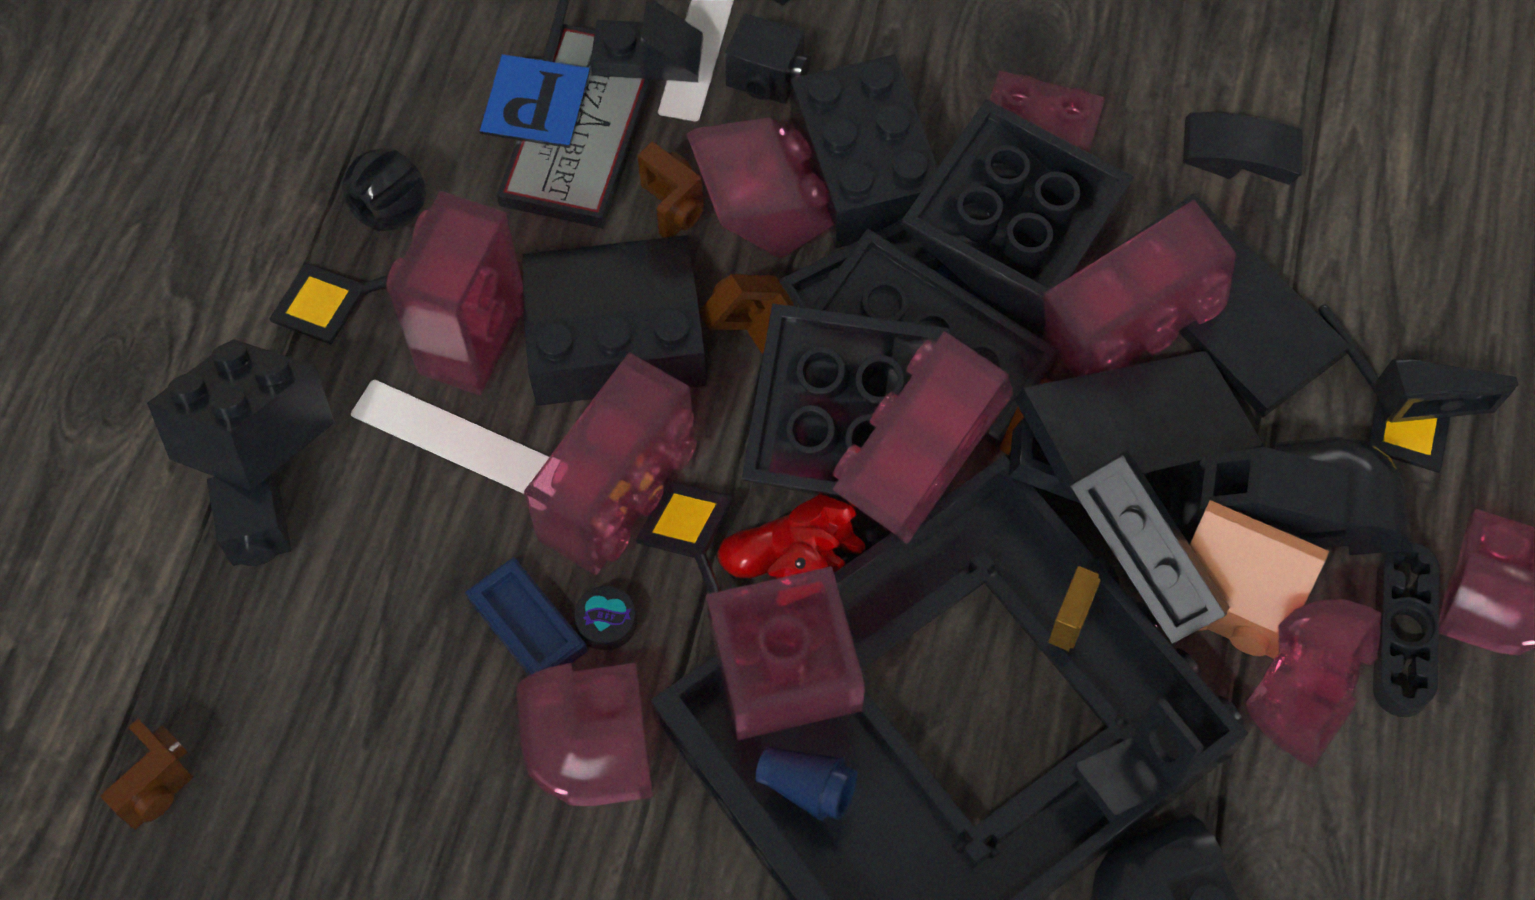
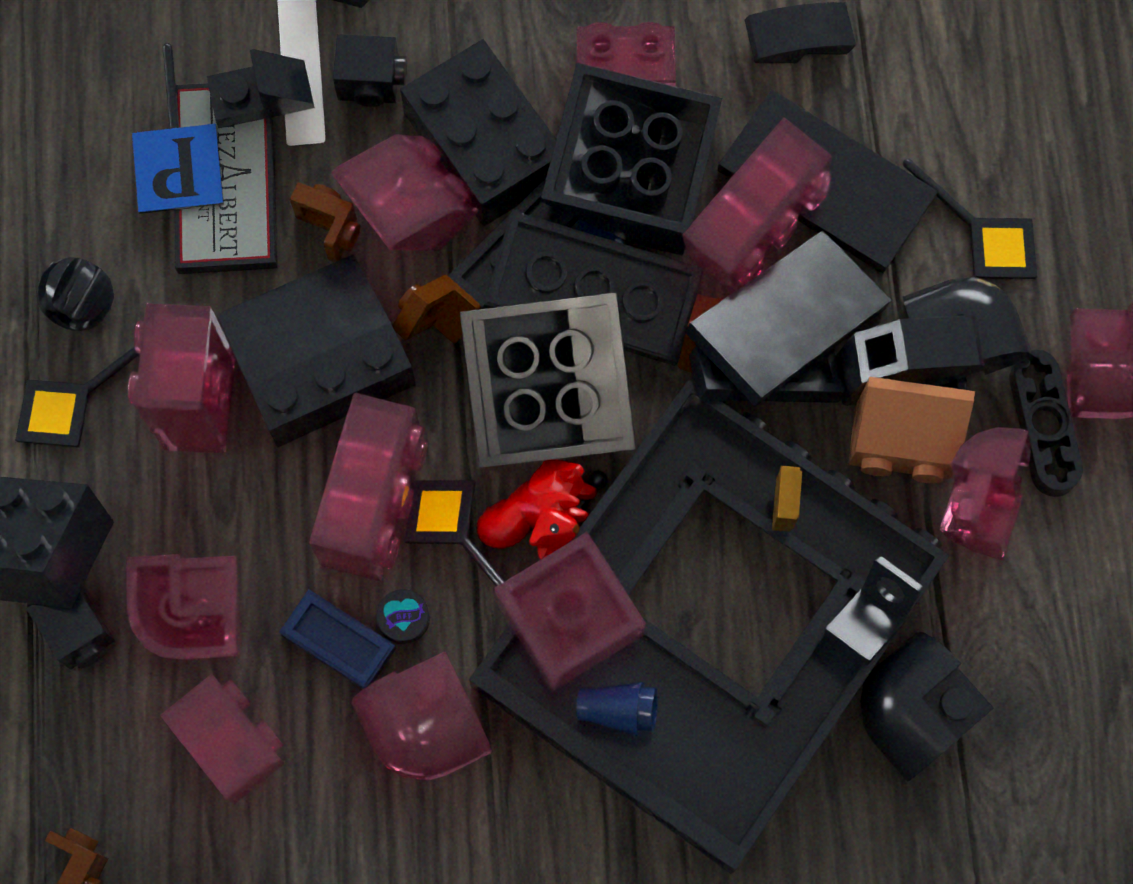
camera: 20 degrees left, 10 degrees up
white sticker [351,380,570,504] -> none
clear pink brick [832,331,1013,544] -> none
plate [1070,449,1230,644] -> none
black slope [1376,359,1519,423] -> none
none -> clear pink brick [126,554,242,661]
none -> clear pink brick [160,674,285,805]

